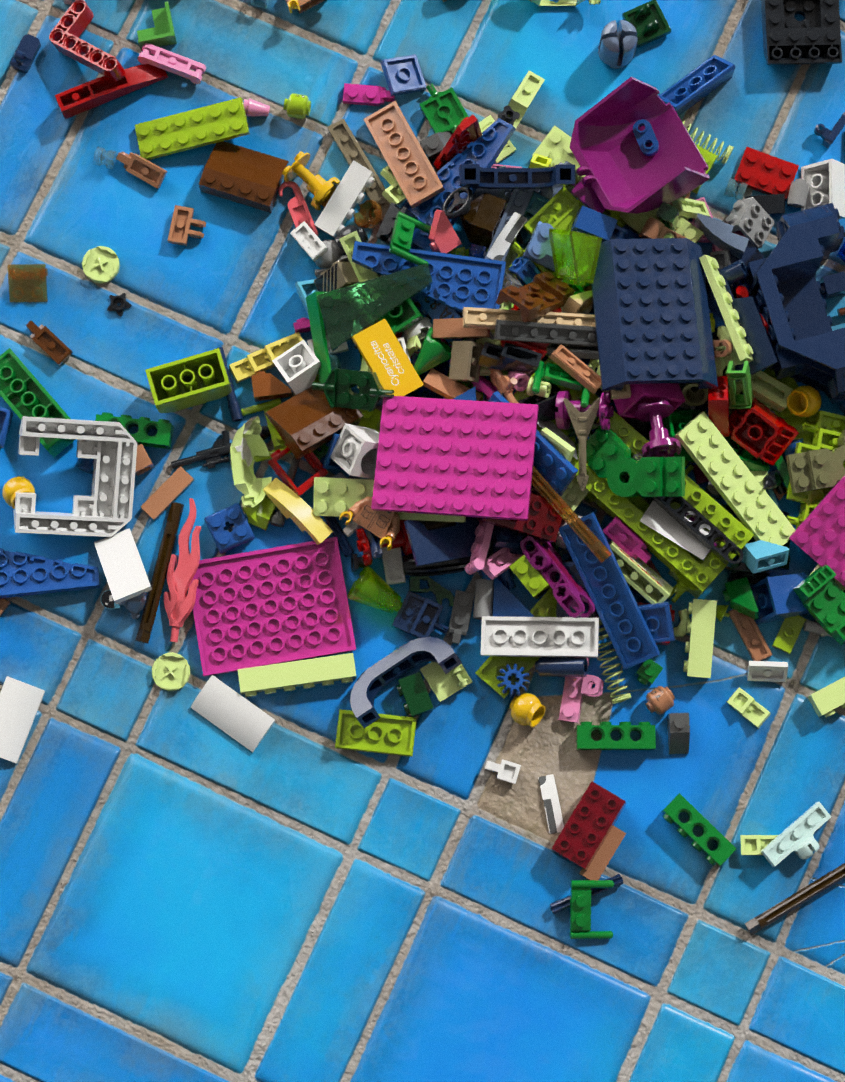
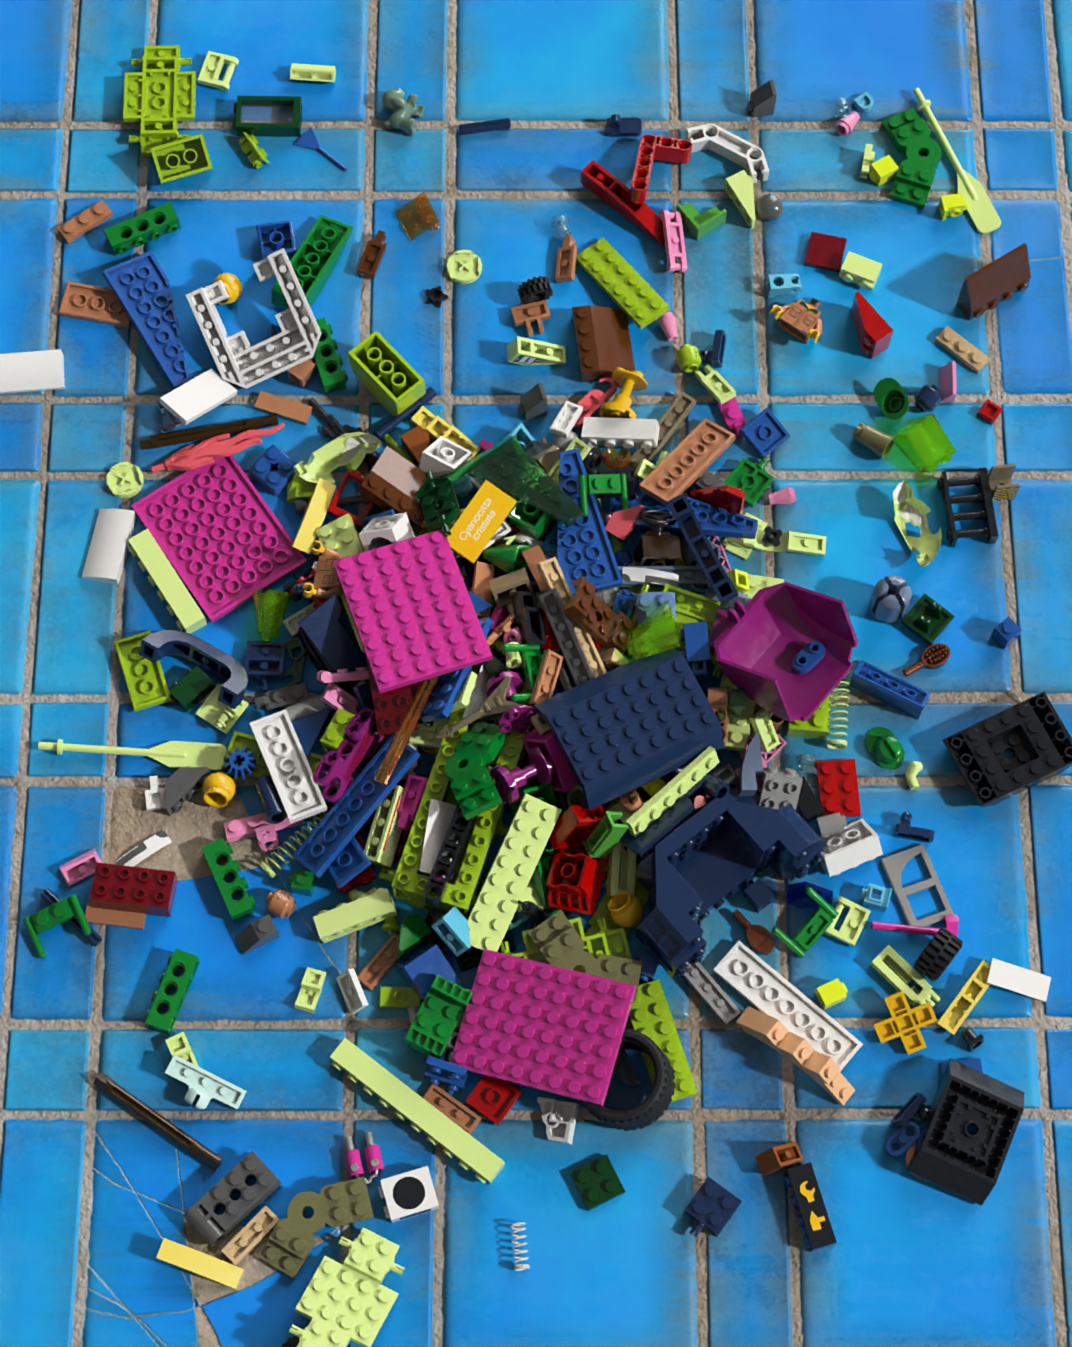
camera: 65 degrees right, 10 degrees down
none -> yellowish green piece [38,739,227,771]
none -> bright pink slope [59,849,102,886]
none -> dark grey slope [165,767,211,816]
none -> yellowish green slope [507,336,566,365]
none -> black tyre [517,276,553,305]
none -> dark grey slope [518,383,547,421]
none -> yellowish green hinge [694,365,737,405]
none -> dark blue piece [699,330,726,368]
none -> bright pink cone [768,487,796,505]
none -> green piece [865,727,905,769]
none -> copper piece [903,643,950,677]
none -> yellowish green arm [905,761,923,790]

